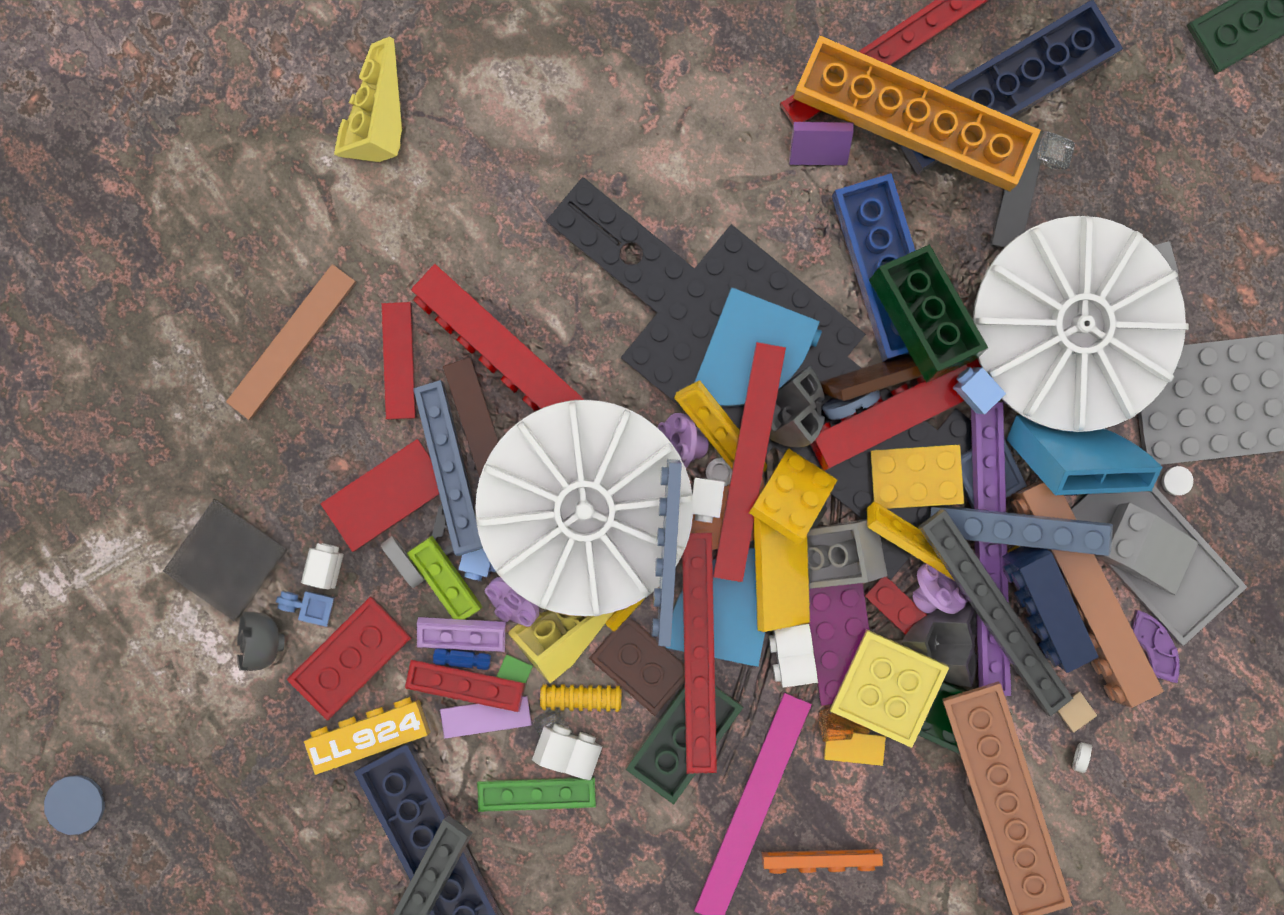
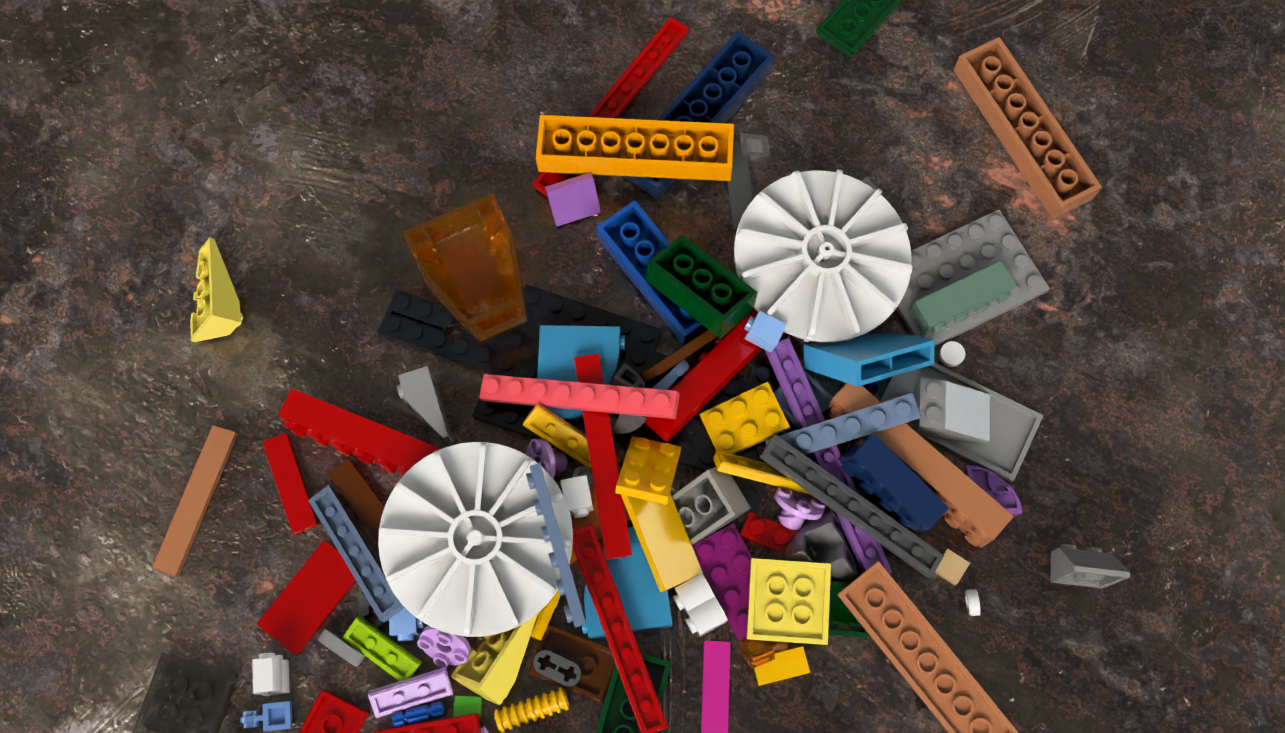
camera: 15 degrees left, 15 degrees down
none -> light grey slope [396,366,455,446]
none -> clear orange windscreen [403,193,527,342]
none -> coral plate [479,374,680,419]
none -> dark grey beam [533,650,582,687]
none -> sand green brick [910,261,1016,335]
none -> light grey slope [1050,544,1130,589]

